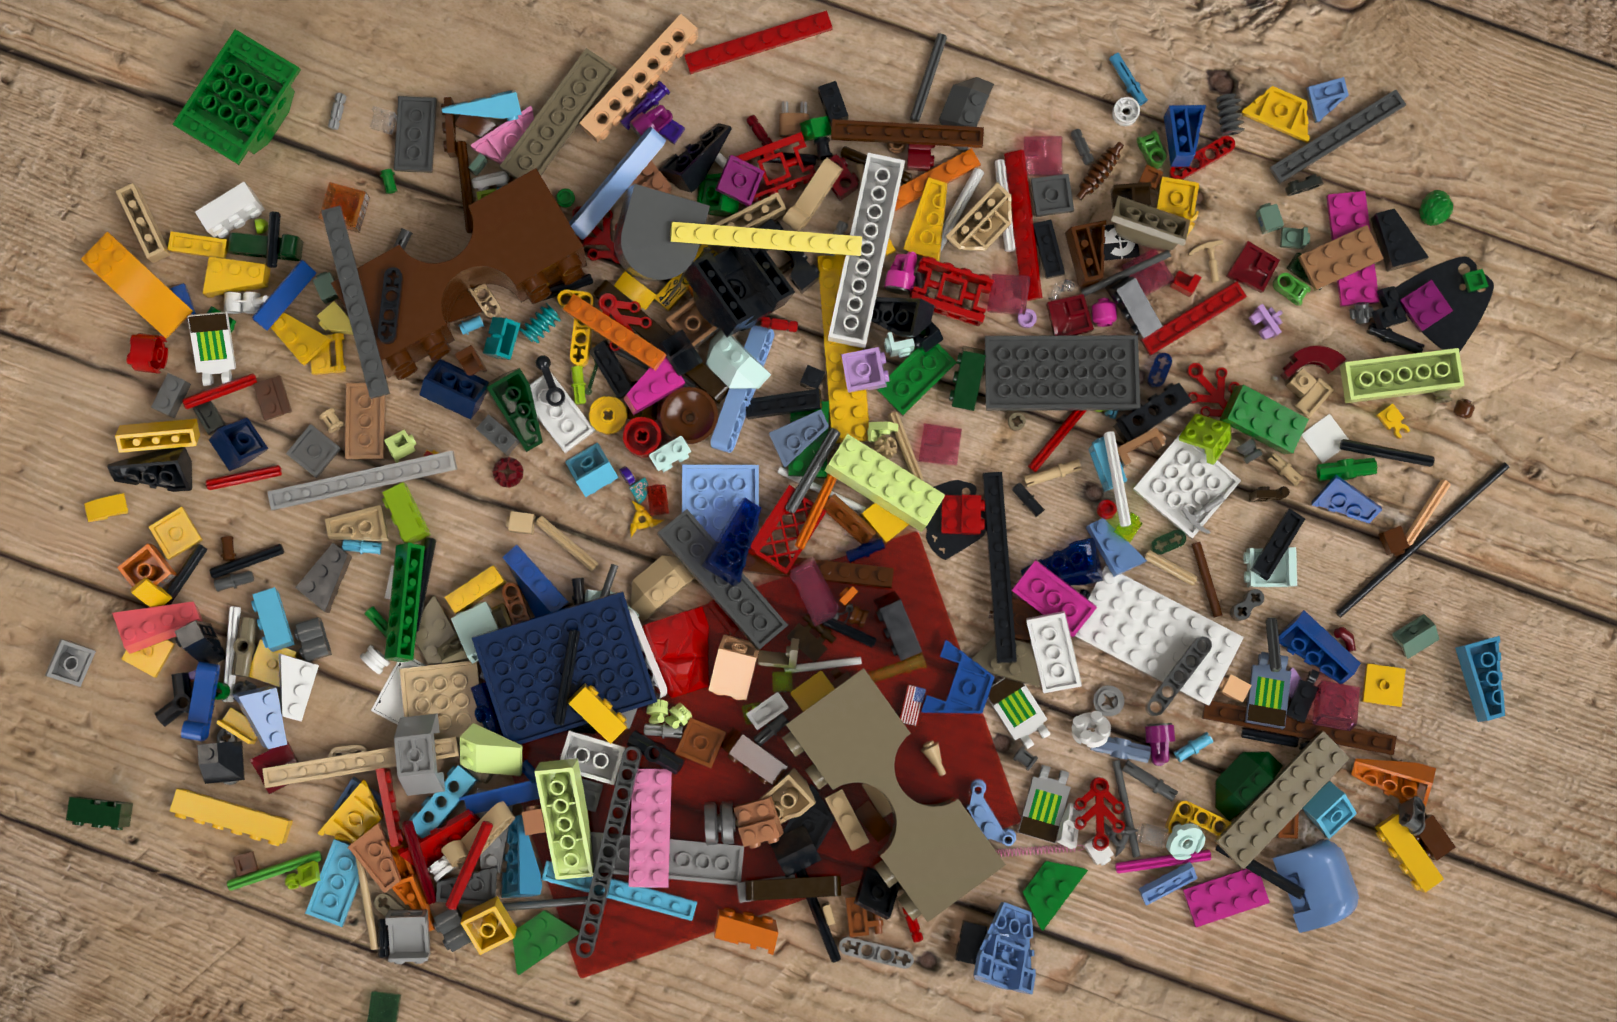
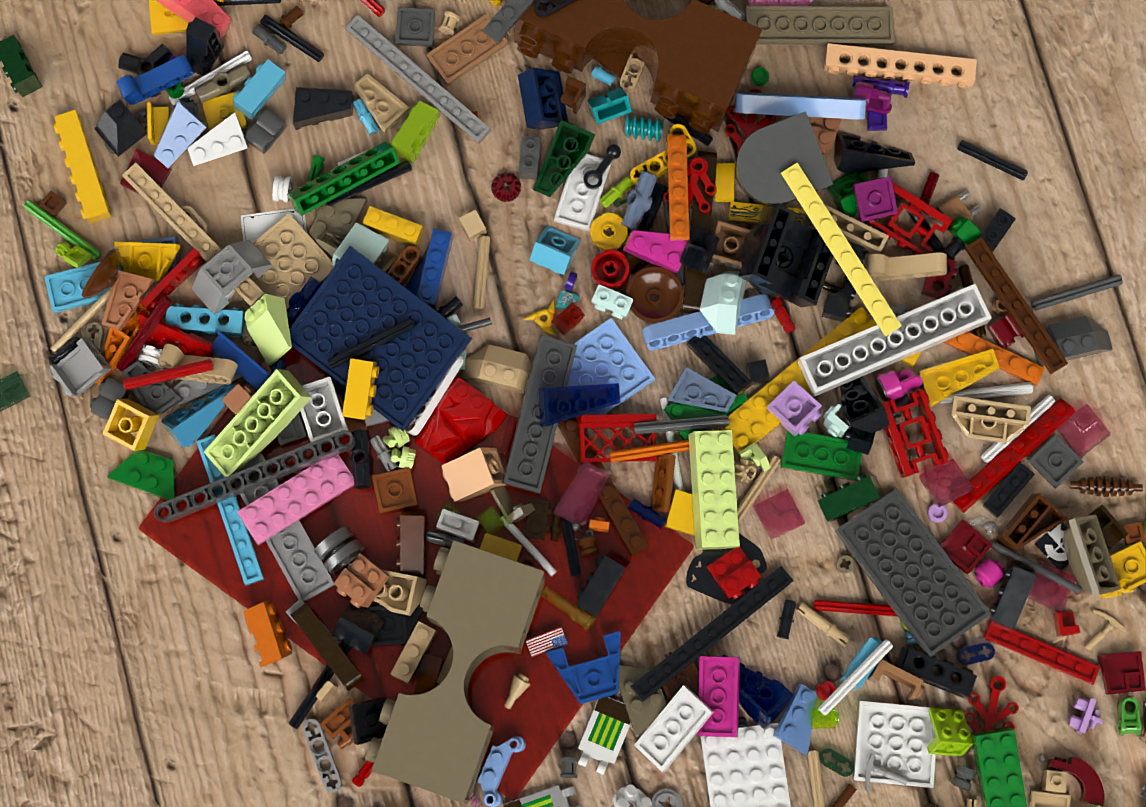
camera: 60 degrees right, 5 degrees down
yellowish green brick [384,429,416,463] -> none
dark grey piece [502,896,588,911] -> none
red plate [684,10,833,75] -> none
dark grey axle [1071,129,1094,165] -> none
none -> reddish brown dish [82,248,119,298]
none -> sand blue piece [622,171,658,231]
none -> black axle [957,140,1028,180]

